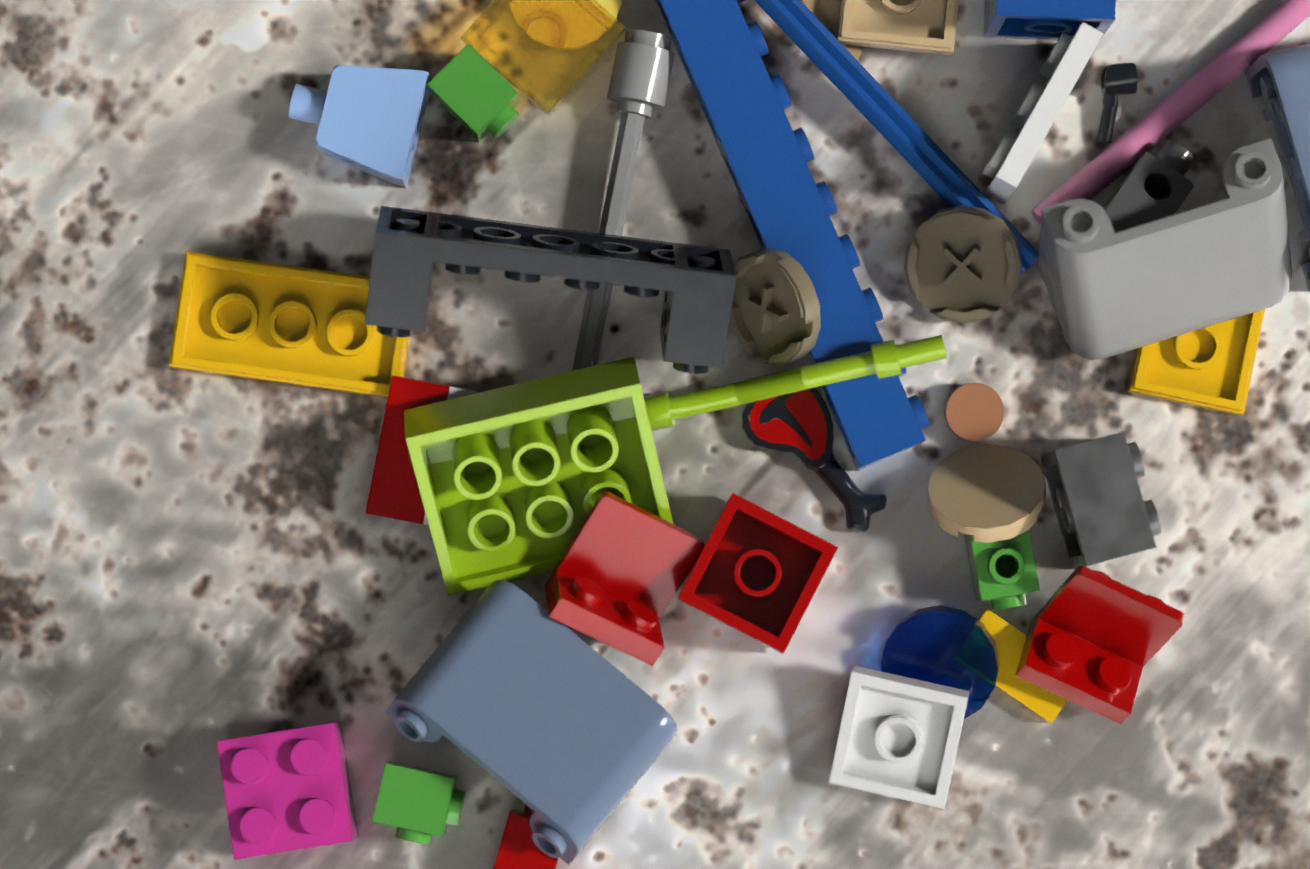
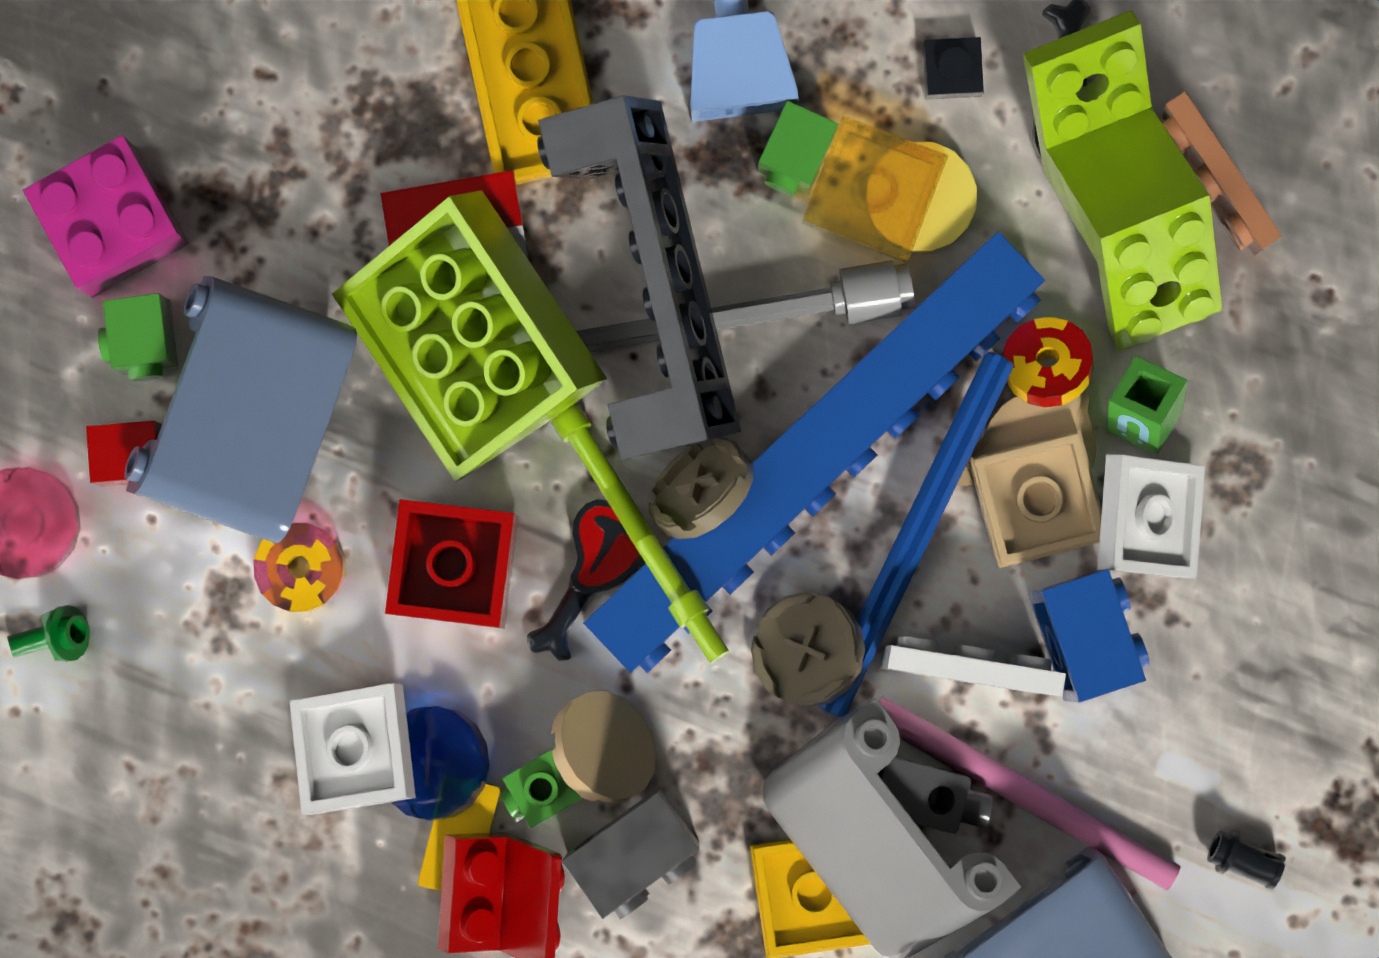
camera: 75 degrees right, 0 degrees up
bracket [544,492,704,666] -> none
nougat tile [944,383,1004,442] -> none
black hand [1097,63,1137,144] -> none
none -> piece [254,523,346,612]

